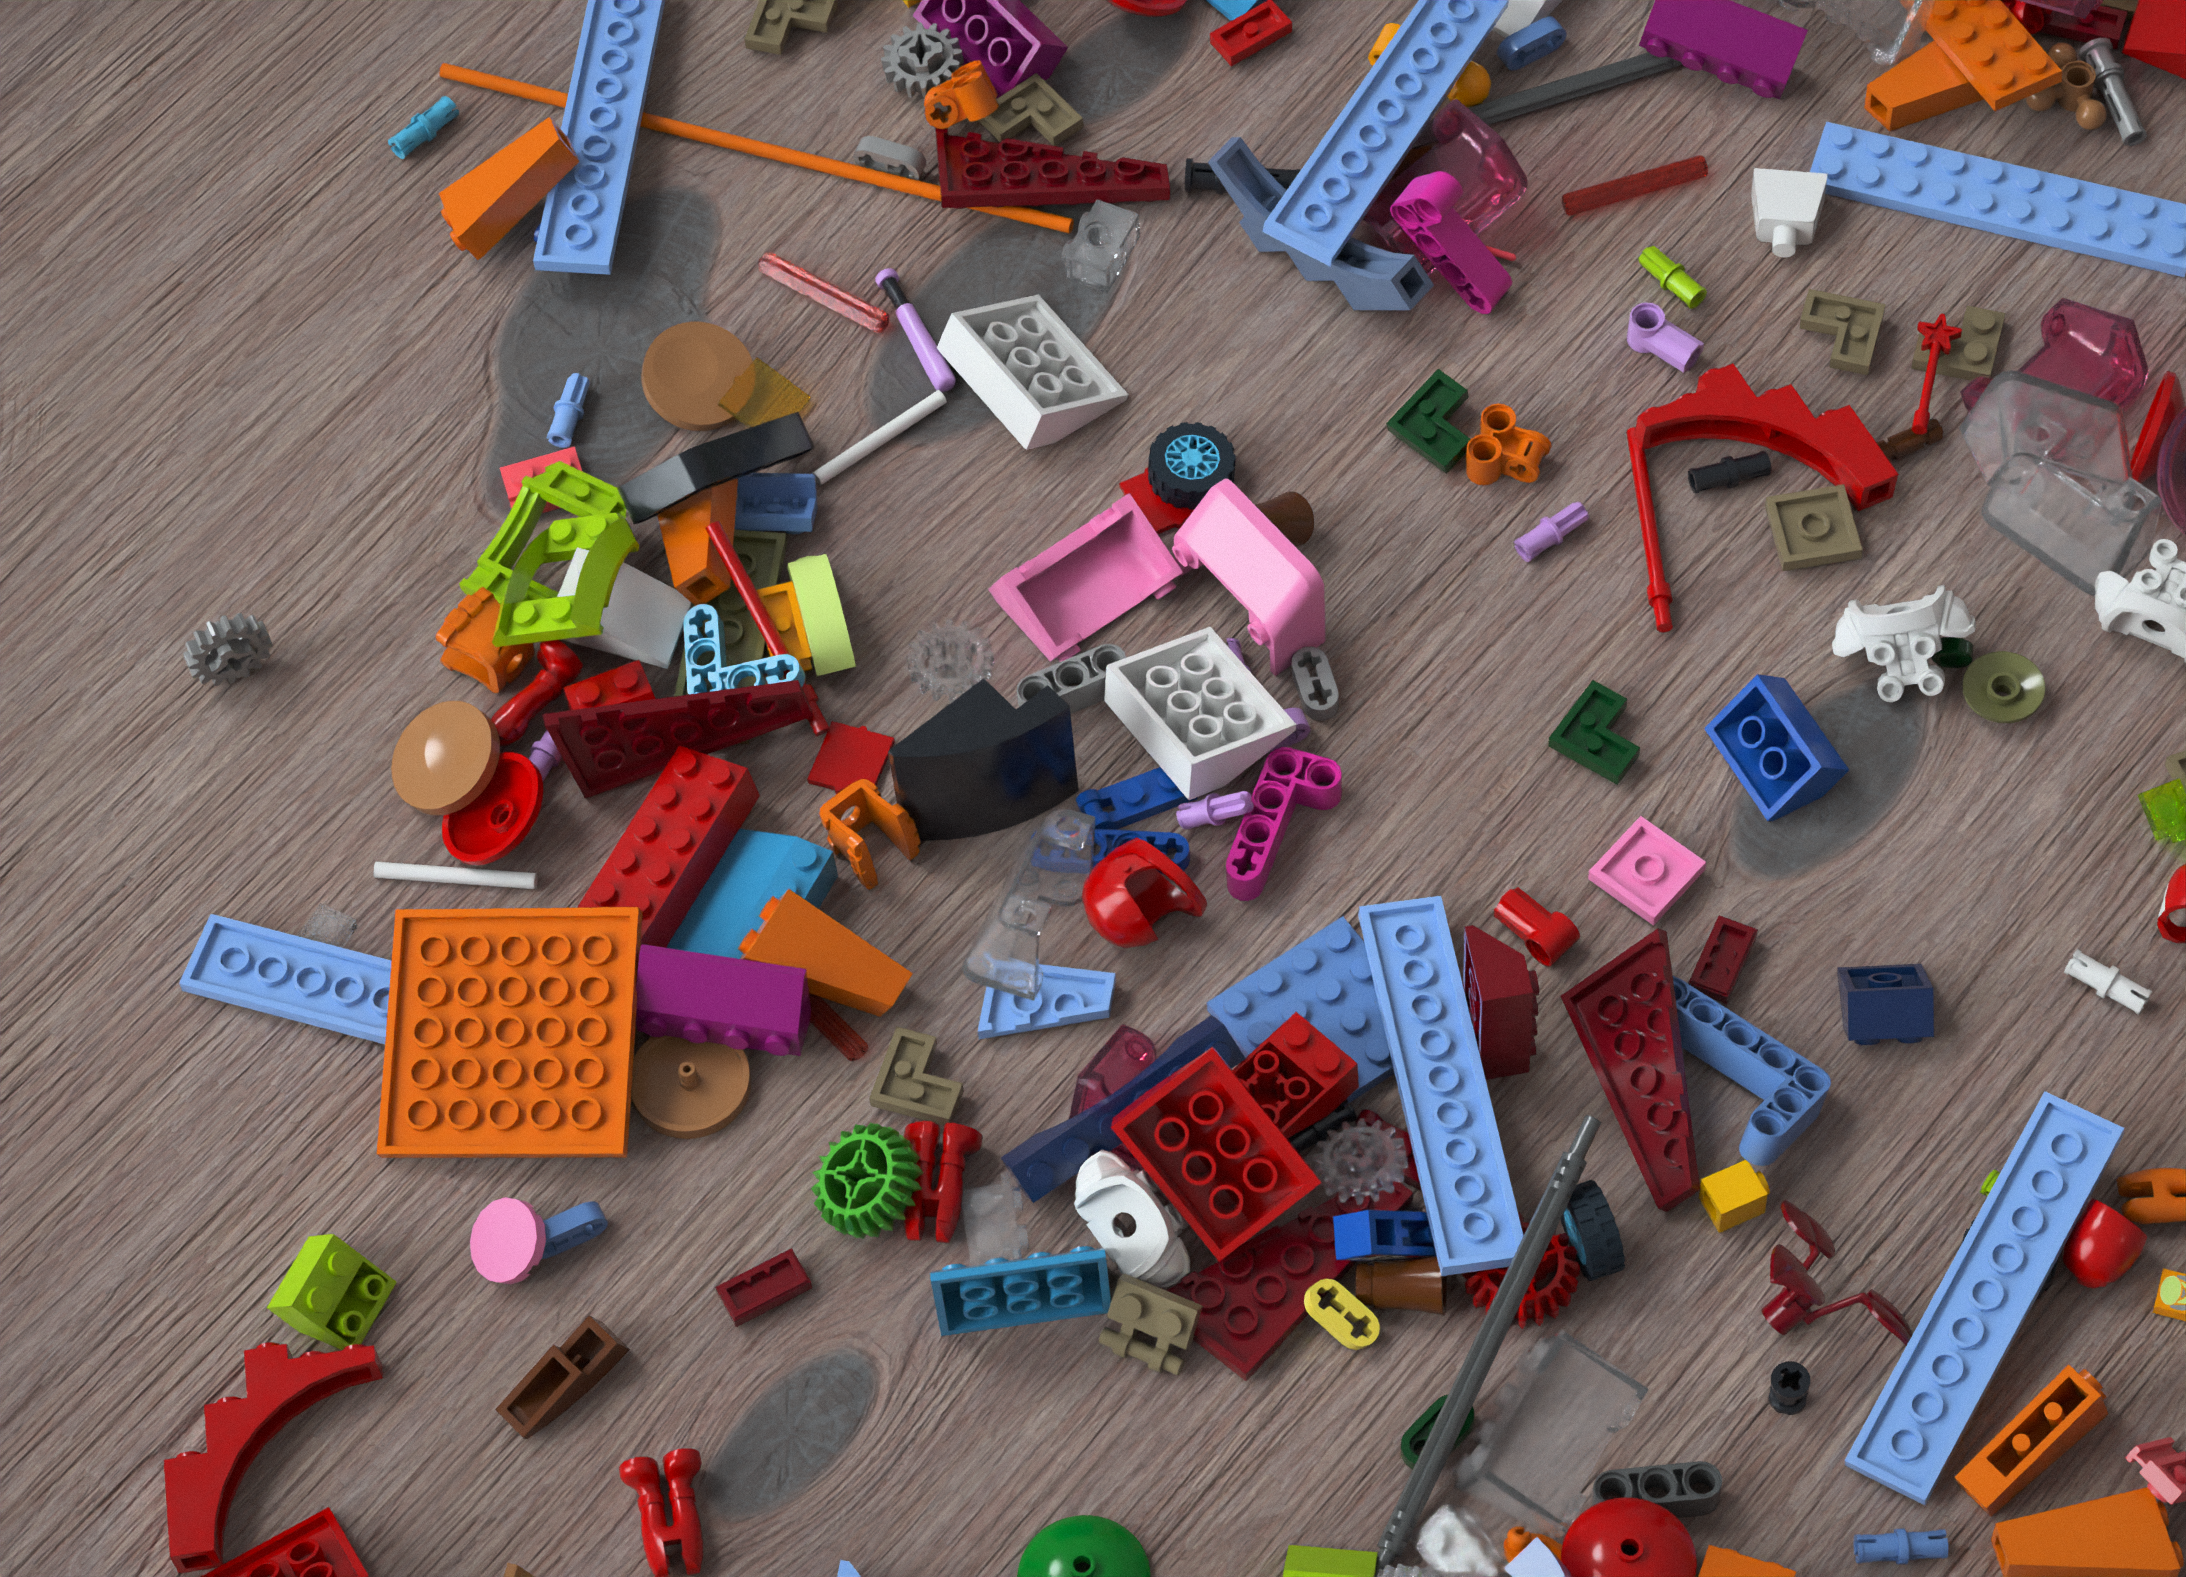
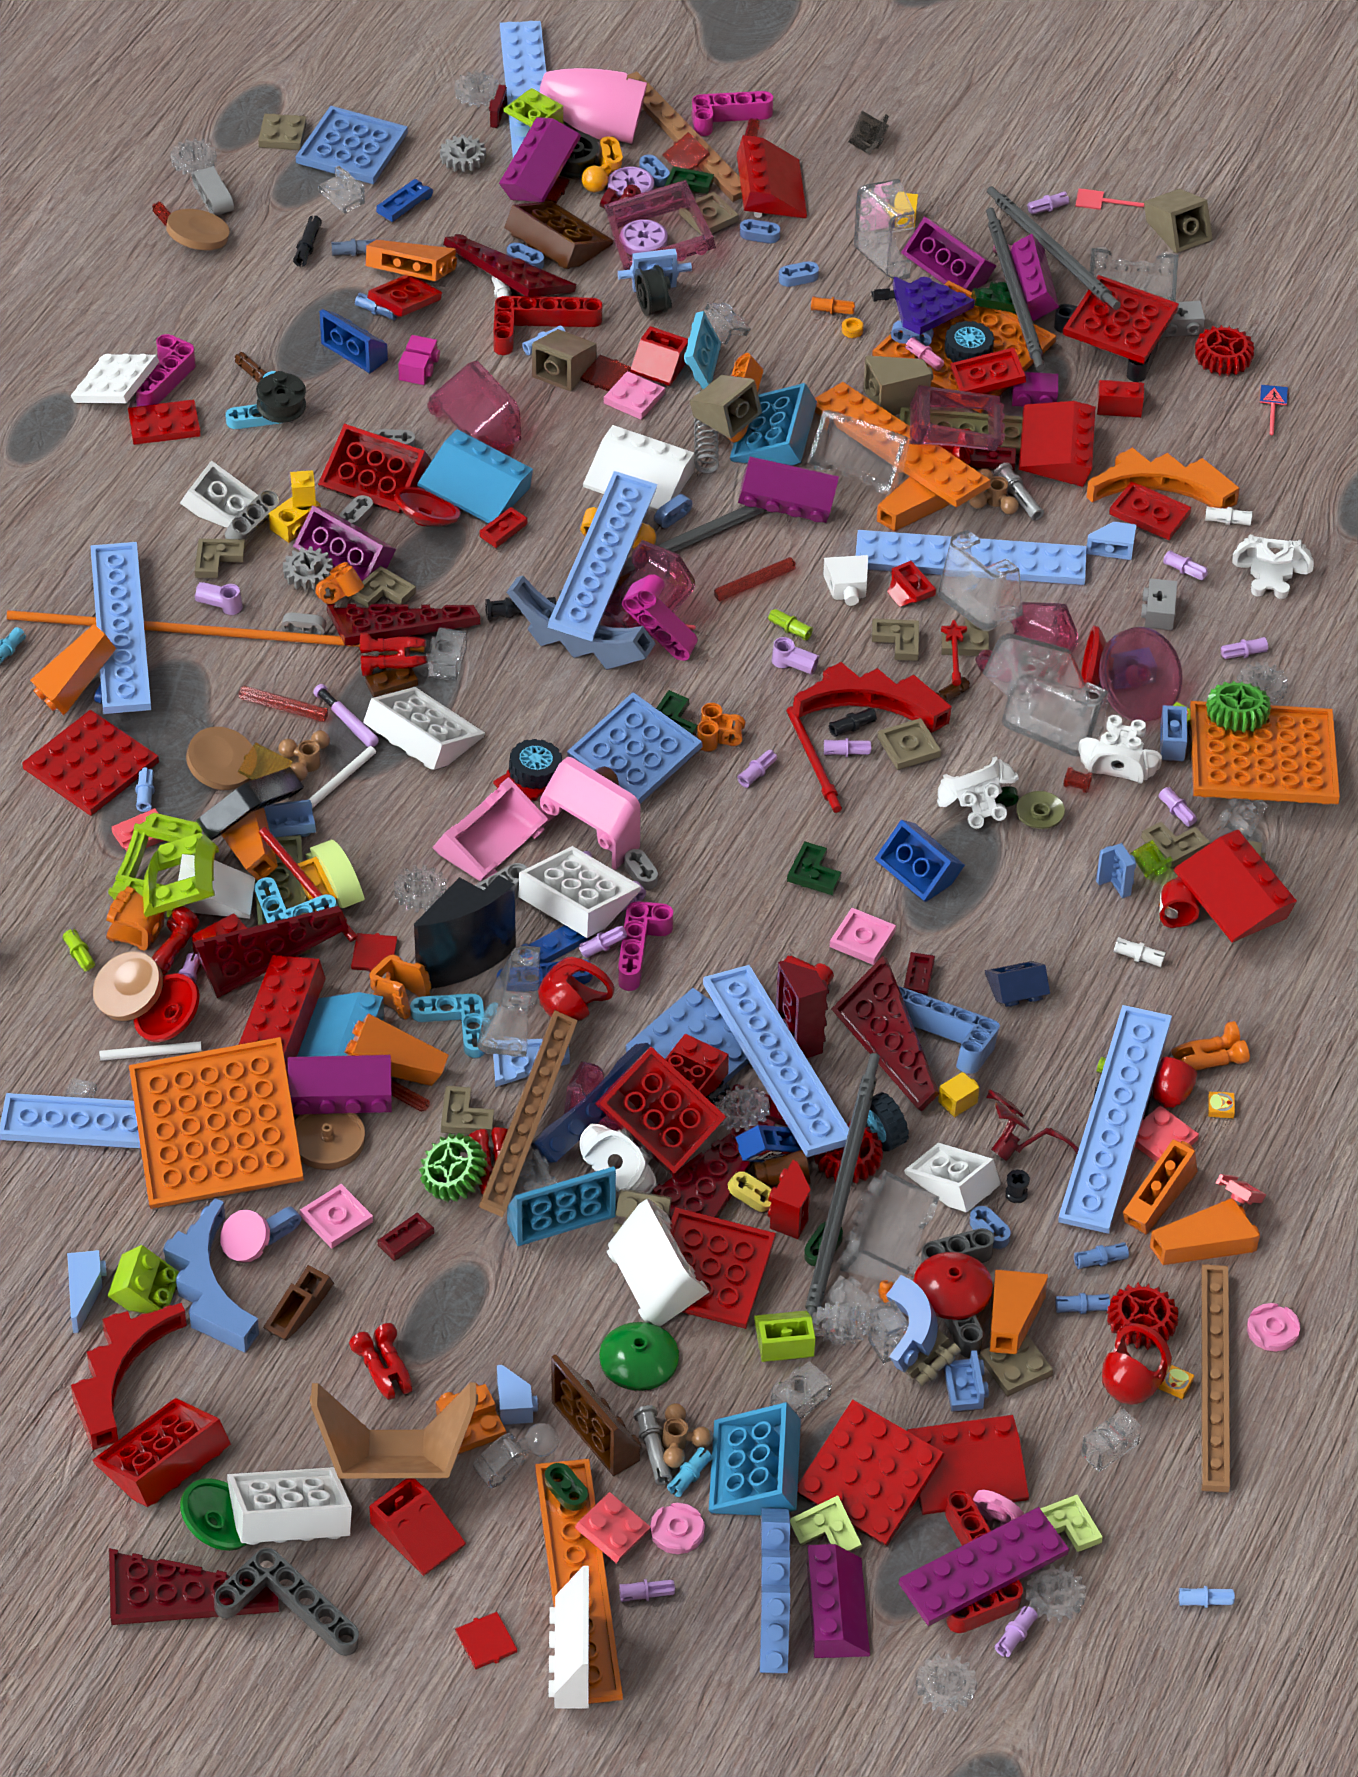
camera: 20 degrees left, 10 degrees down
none -> red plate [22,709,159,816]
none -> lime axle [63,929,95,971]
none -> light blue slope [67,1250,107,1333]
none -> medium blue arch [163,1198,259,1353]
none -> lavender piece [195,582,243,615]
none -> medium nougat piece [278,730,330,781]
none -> bright pink plate [300,1184,373,1249]
none -> red piece [360,632,427,677]
none -> reddish brown plate [365,651,418,698]
none -> medium azure beam [410,994,486,1058]
none -> medium nougat plate [479,1011,578,1217]
none -> medium blue plate [567,692,703,804]
none -> white windscreen [607,1198,709,1327]
none -> red plate [670,1207,776,1329]
none -> red slope [767,1160,811,1239]
none -> lavender axle [824,738,871,757]
none -> red slope [887,561,936,607]
none -> white slope [904,1143,1001,1212]
none -> clear windscreen [937,530,1023,631]
none -> medium blue beam [970,1206,1011,1249]
none -> clear red bush [1063,766,1093,793]
none -> medium blue bracket [1096,843,1136,898]
none -> coral plate [1135,1105,1199,1163]

